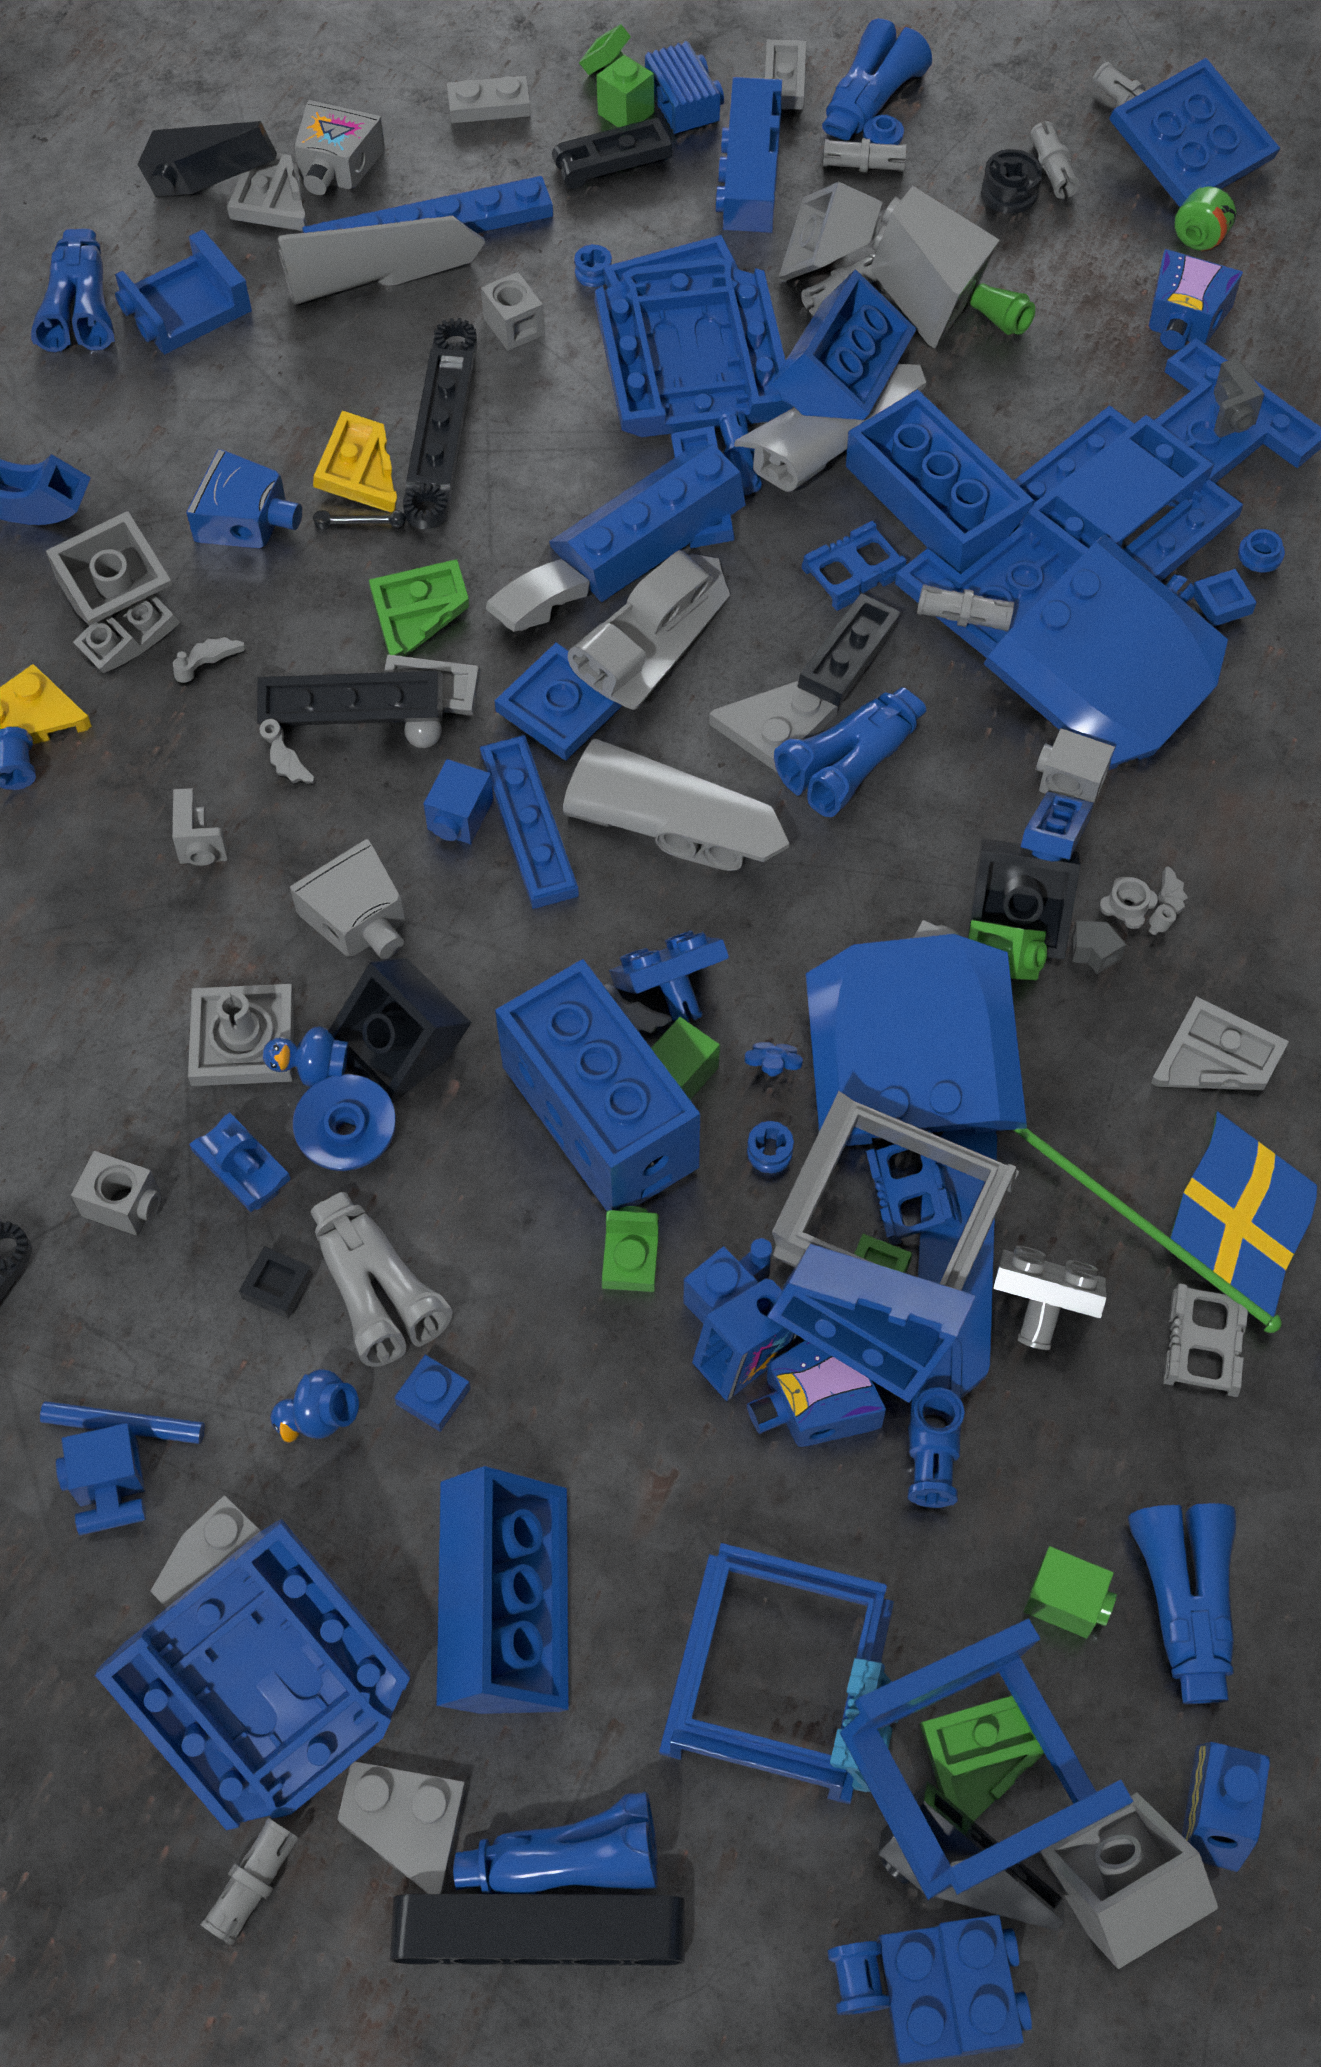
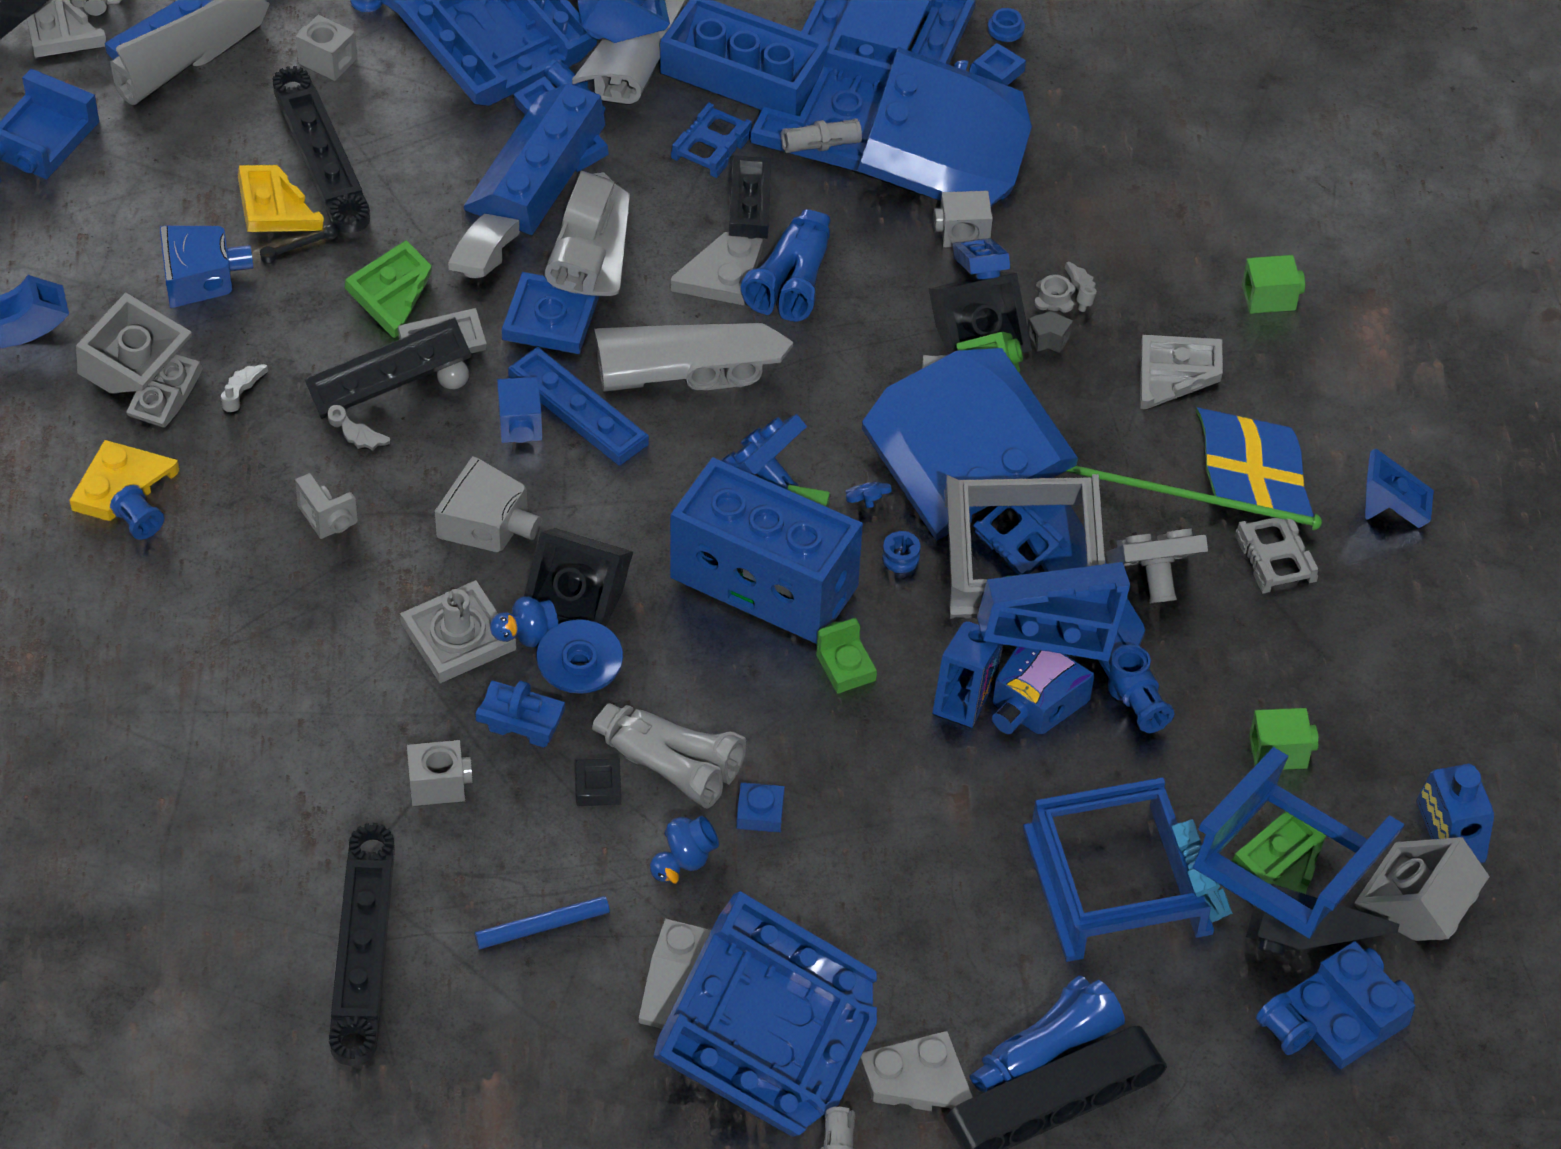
camera: 30 degrees left, 10 degrees down
blue brick [56,1423,147,1536] -> none
blue slope [436,1466,569,1714] -> none
blue brick [683,1238,772,1324] -> none
blue piece [1128,1503,1236,1704] -> none

